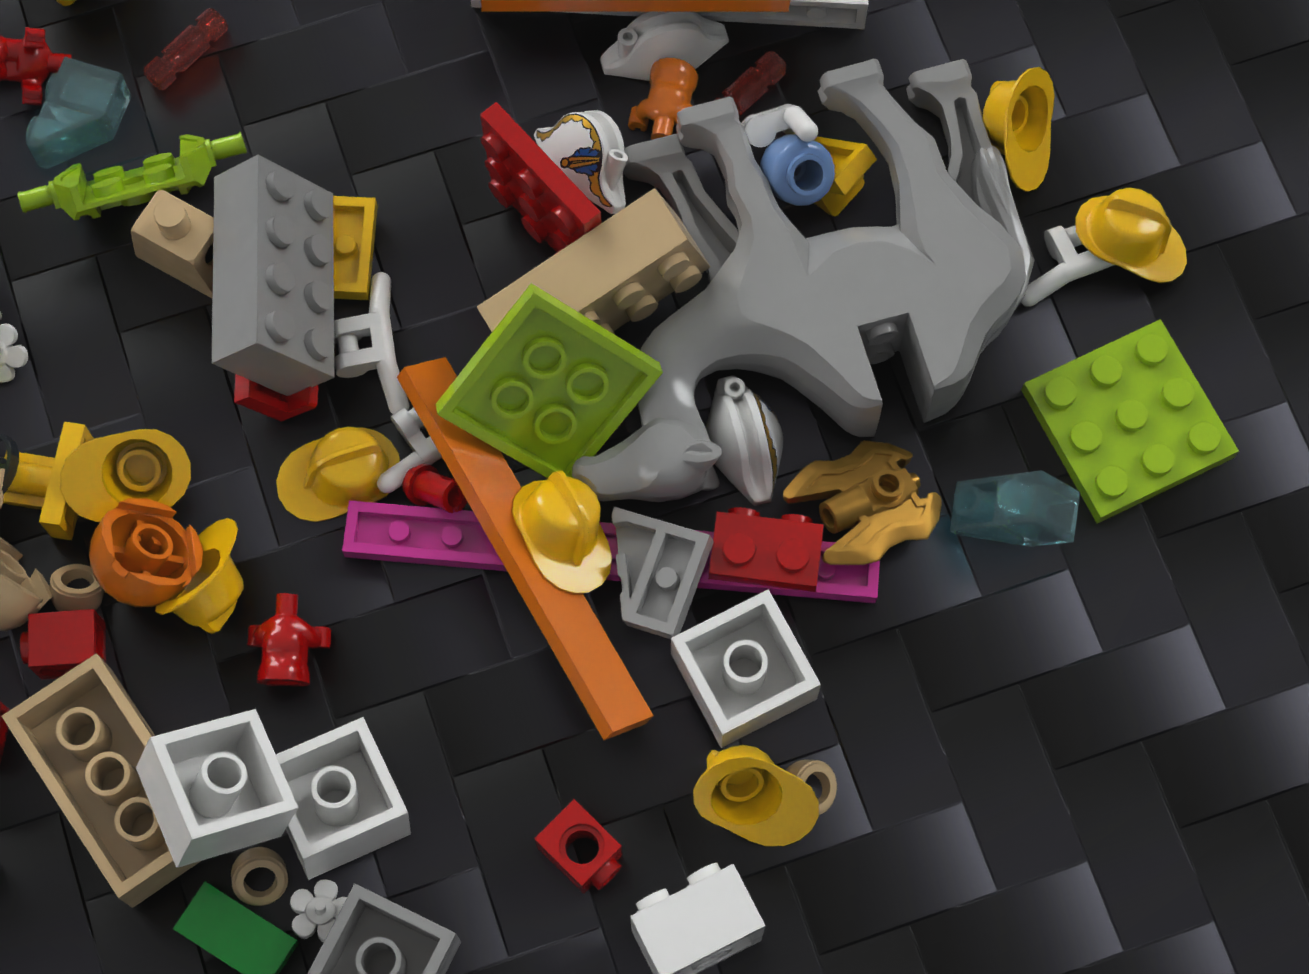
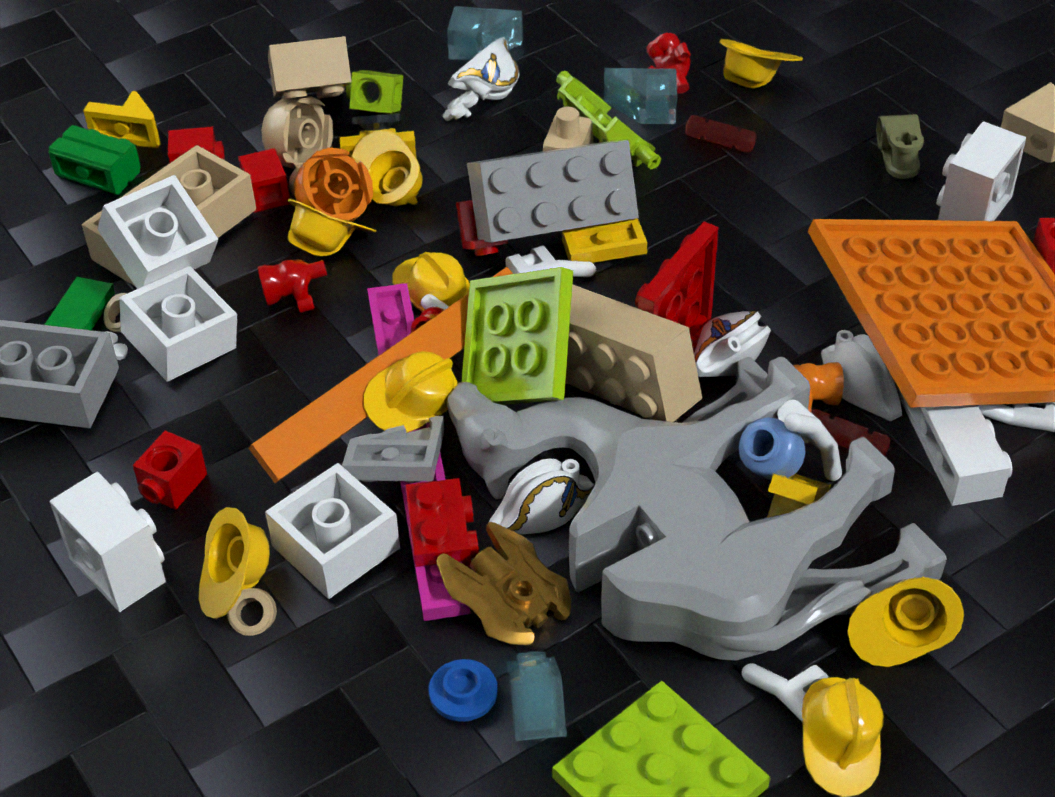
camera: 75 degrees right, 25 degrees down
none -> blue piece [429,659,498,721]

